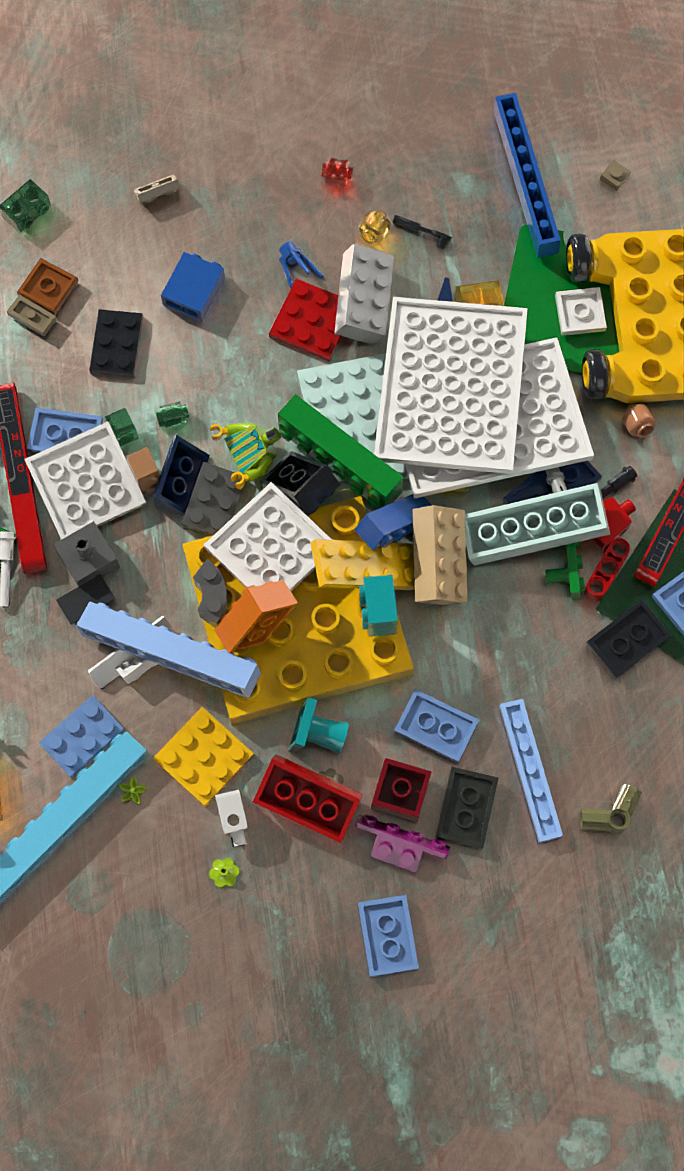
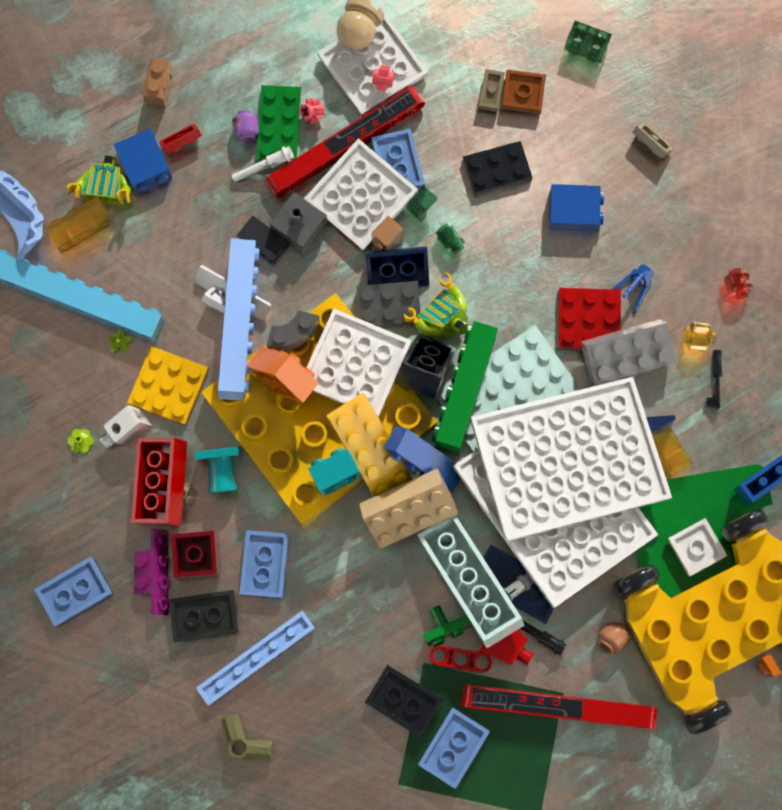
camera: 70 degrees right, 5 degrees up
medium blue plate [39,695,125,778] -> none

